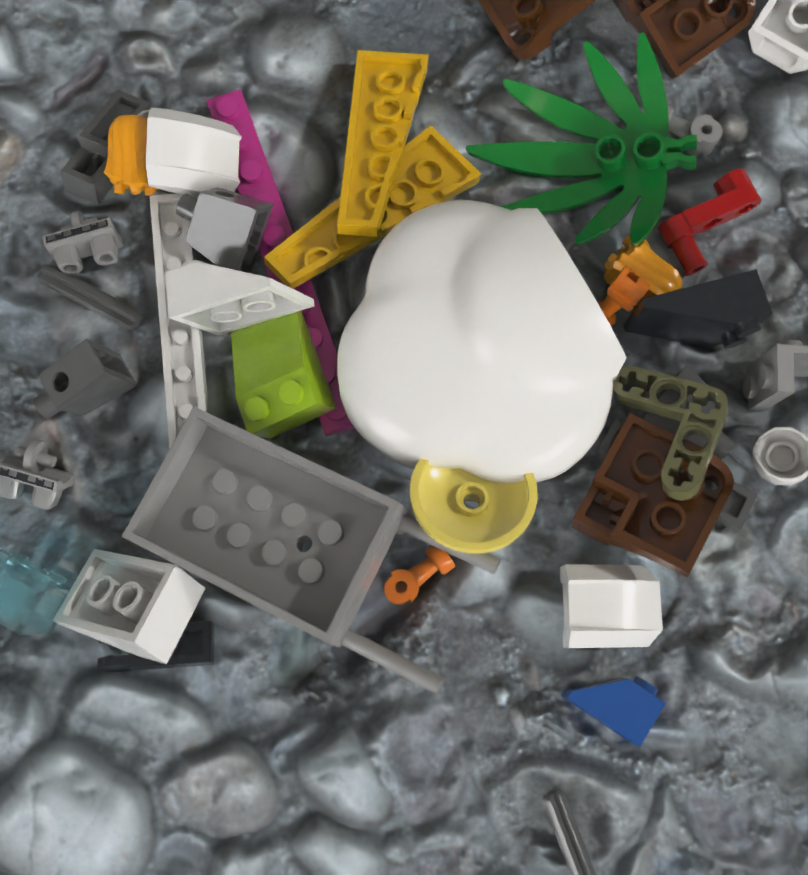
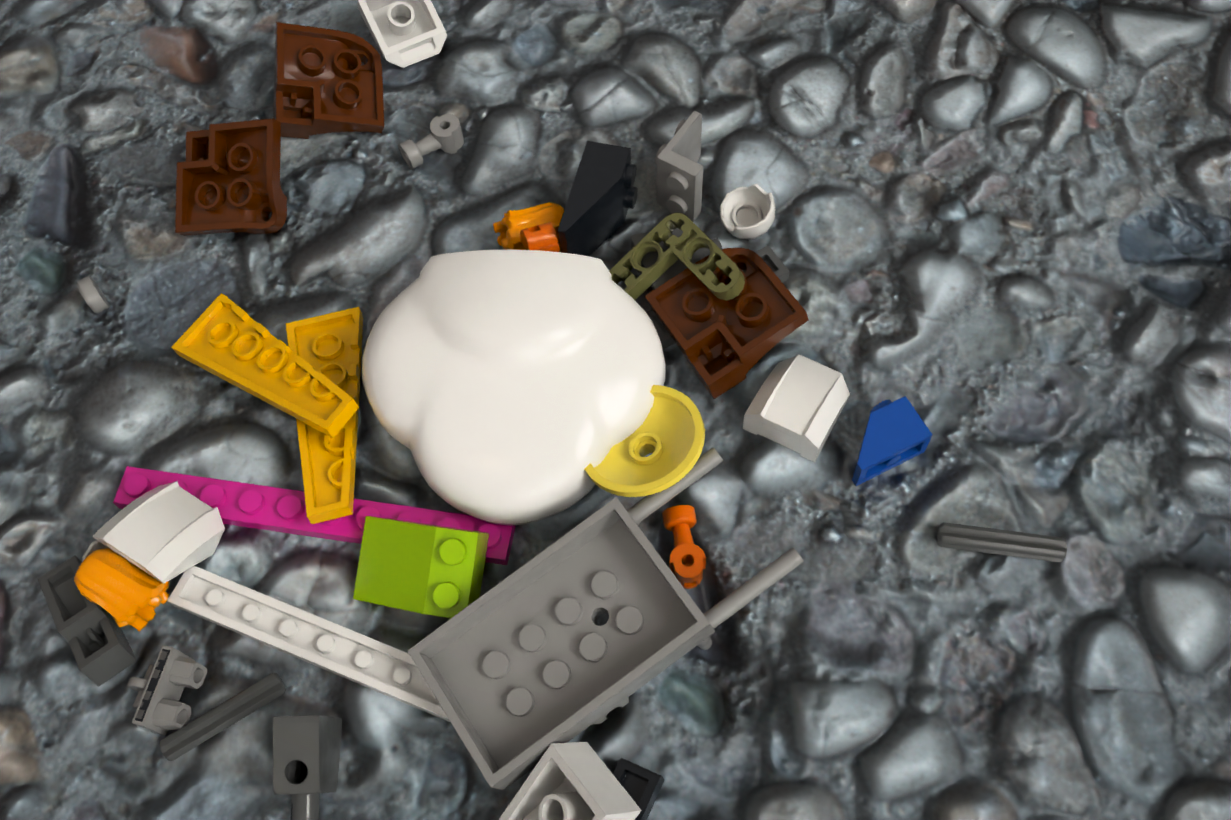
camera: 55 degrees left, 15 degrees down
white slope [165,260,315,335] -> none
torso [176,188,273,272] -> none
green plant [466,32,697,247] -> none
red beam [657,168,762,276] -> none

